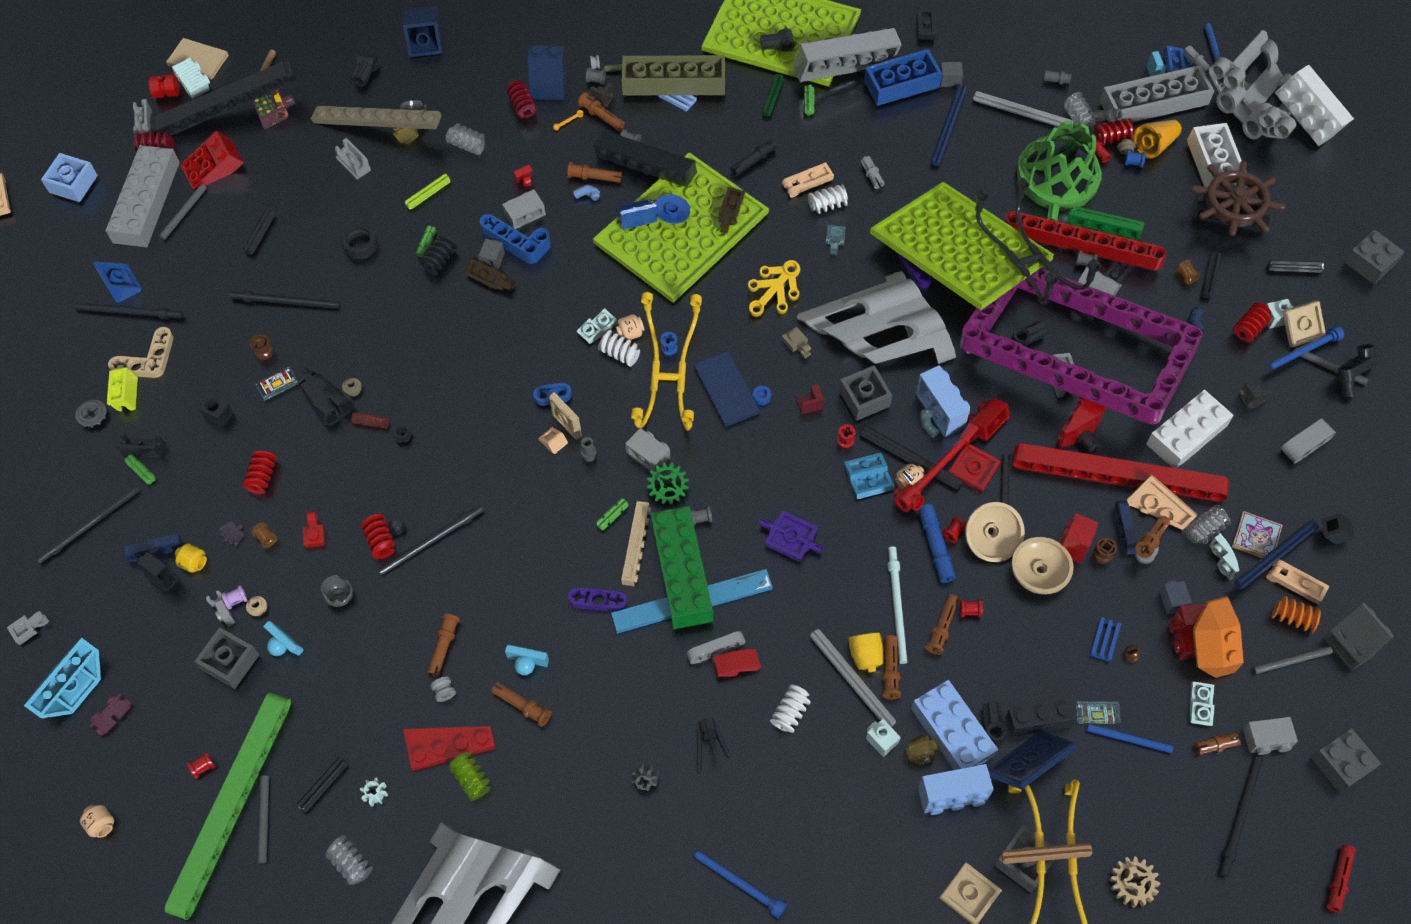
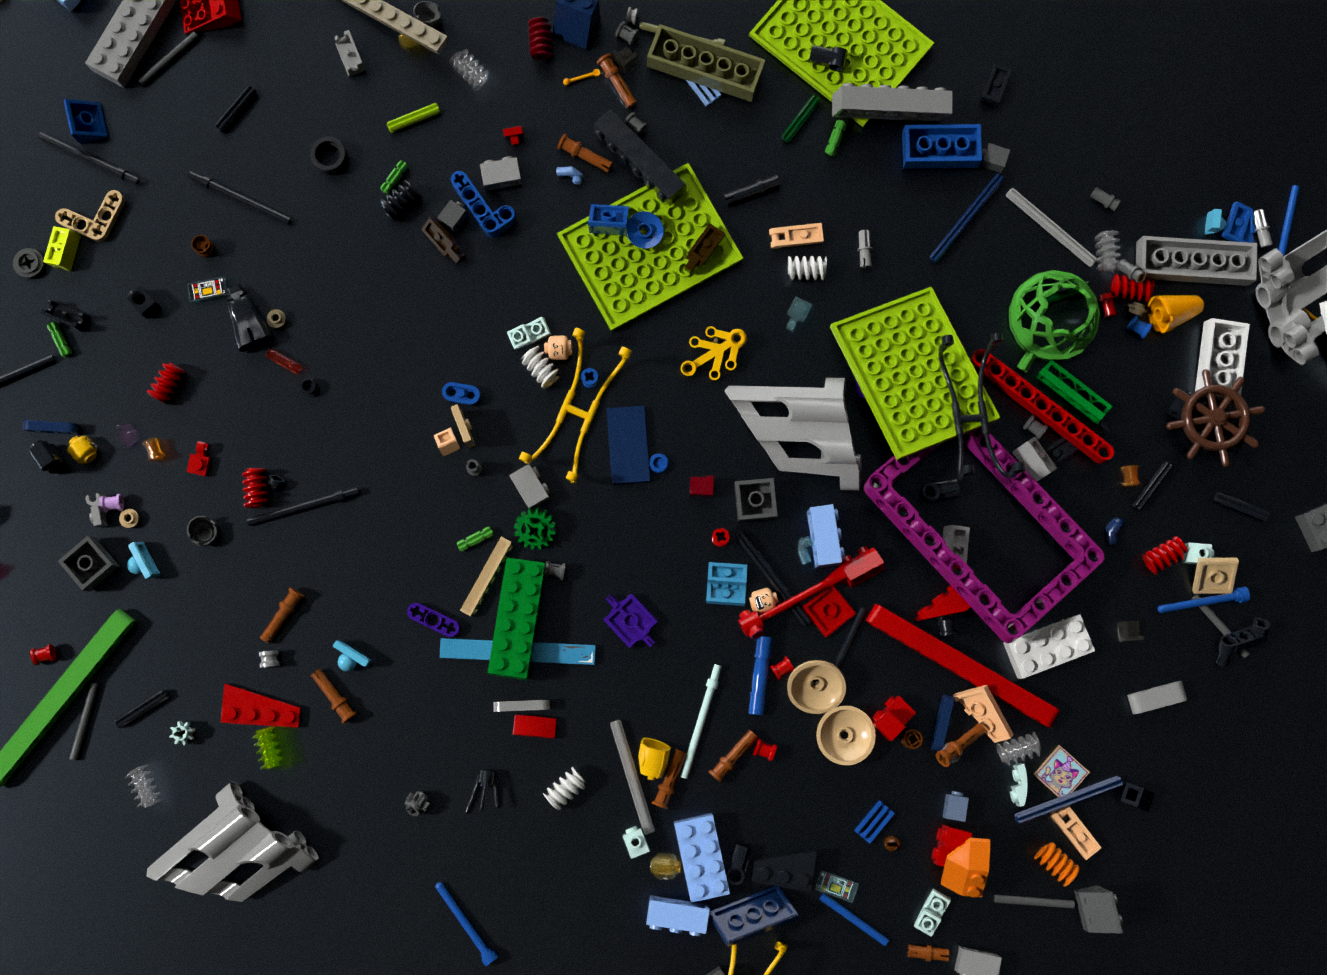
camera: 20 degrees right, 20 degrees up
dark tan plate [782,327,811,358] -> none

